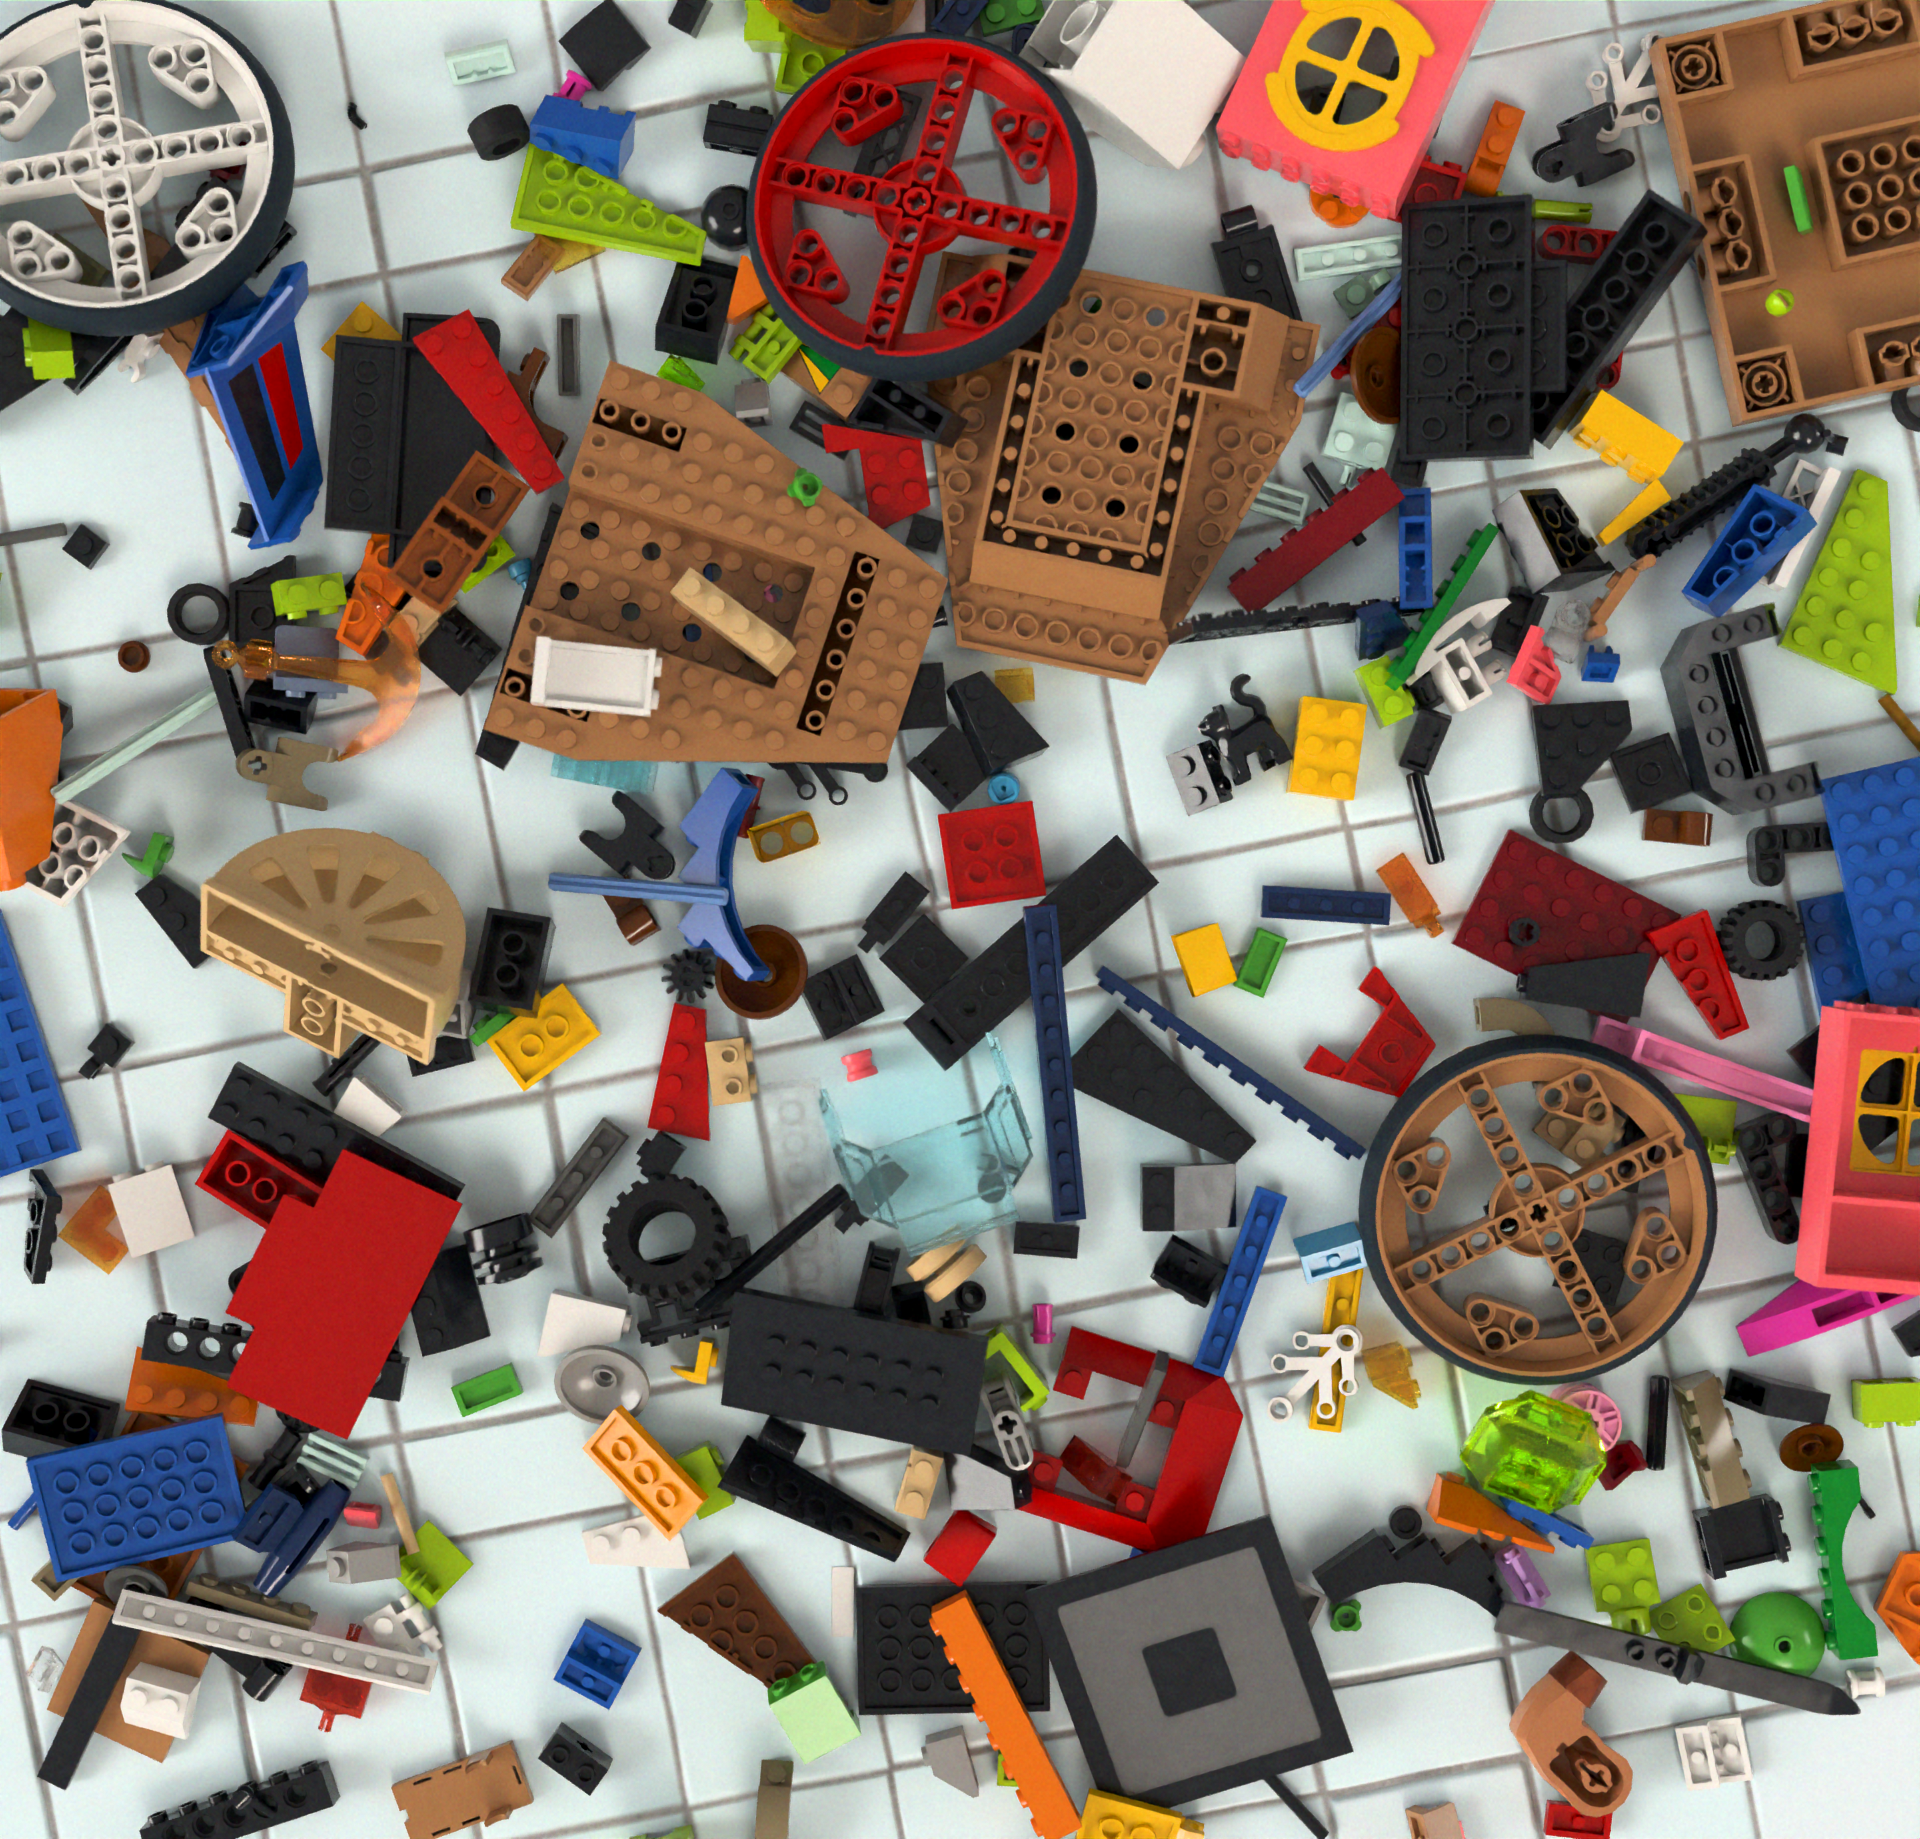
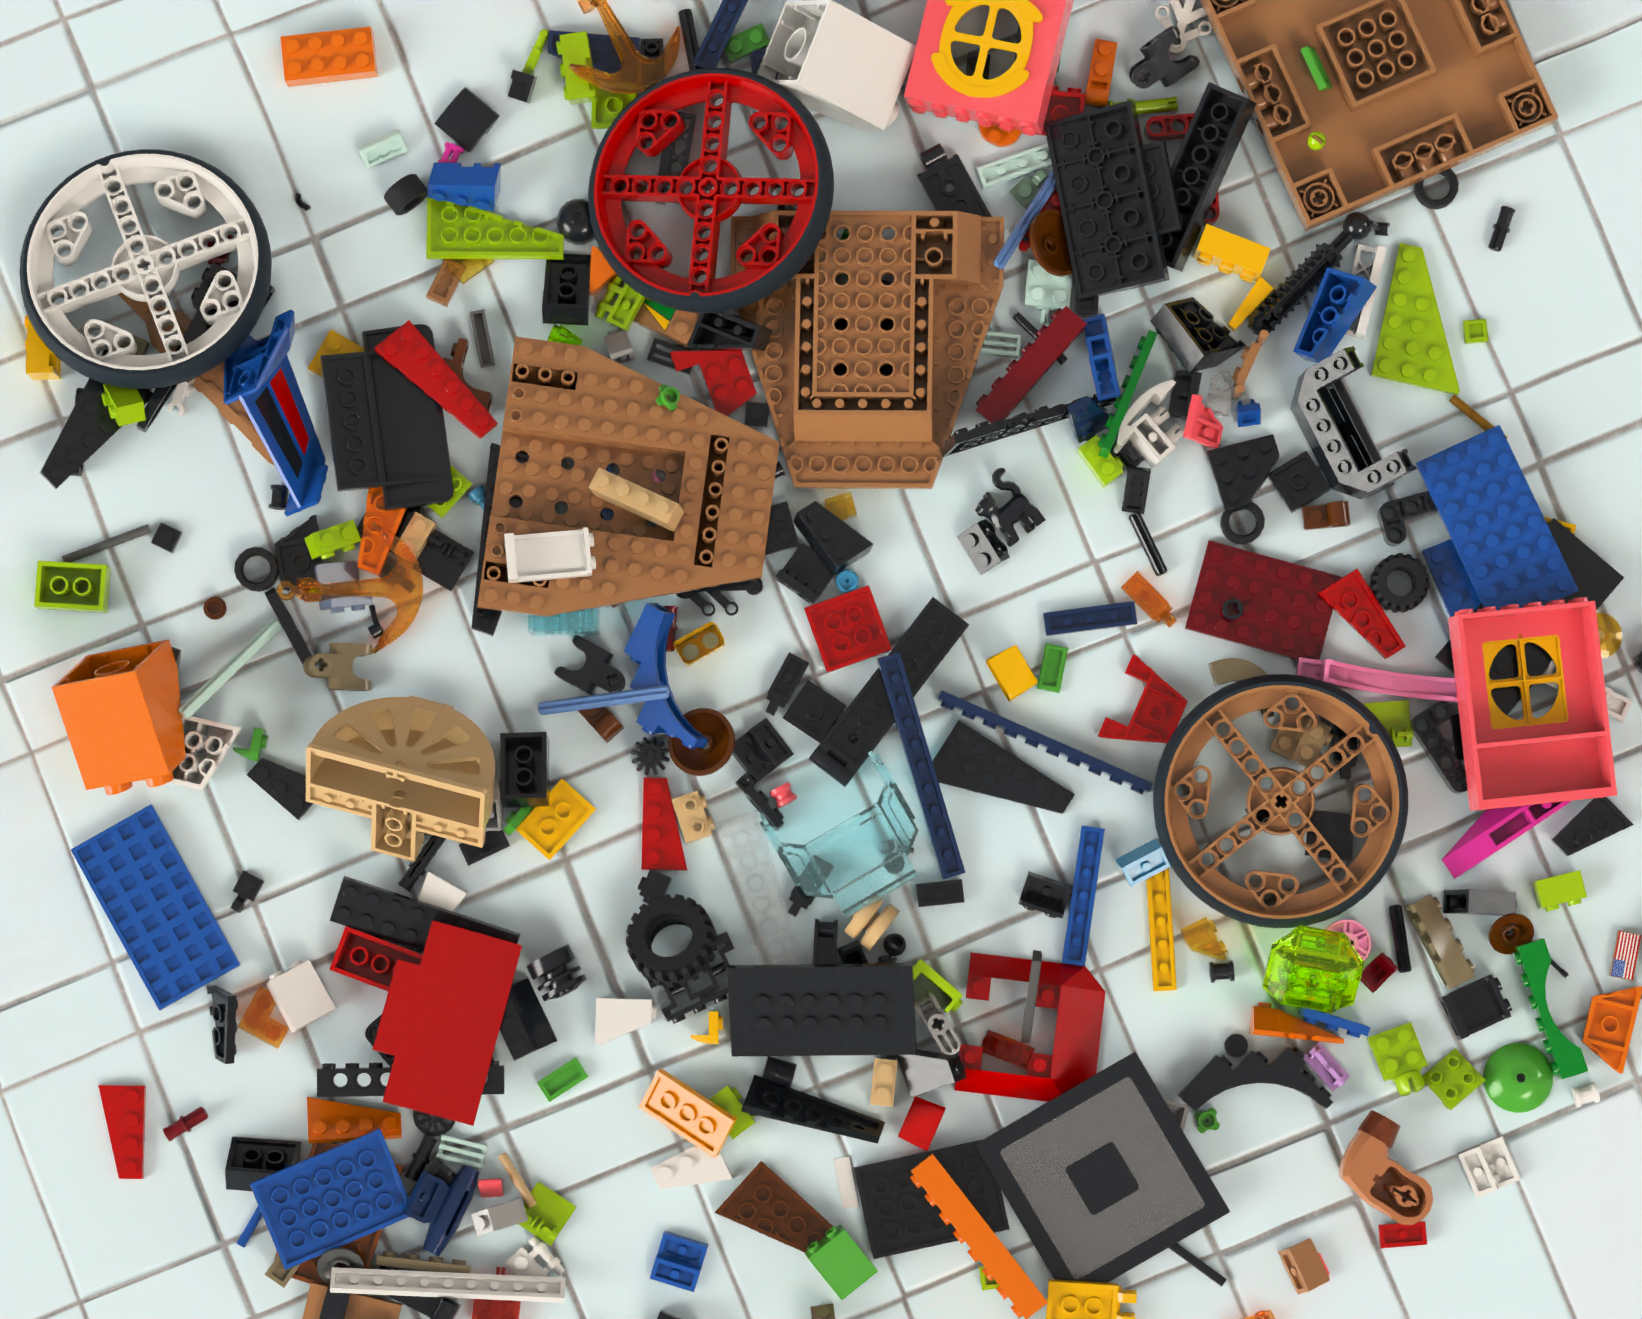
camera: 10 degrees left, 5 degrees down
black brick [244,675,318,735] -> none
dark orange bracket [386,450,531,616] -> none
dark grey tile [529,1117,629,1238] -> none
light grey dish [554,1345,650,1425] -> none
black axle [694,1183,849,1318] -> none
black brick [703,100,774,157] -> none
light grey slope [921,1726,979,1798] -> none
dark pink pin [1030,1303,1056,1344] -> none
slope [1140,1163,1236,1231] -> none
white plant [1267,1324,1363,1423] -> none
yellow brick [1286,696,1367,802] -> none
black piece [1494,1600,1861,1715] -> none
black slope [1516,952,1650,1018] -> none
none -> black hand [368,605,384,639]
none -> black hinge [735,774,784,831]
none -> black bush [1209,960,1235,983]

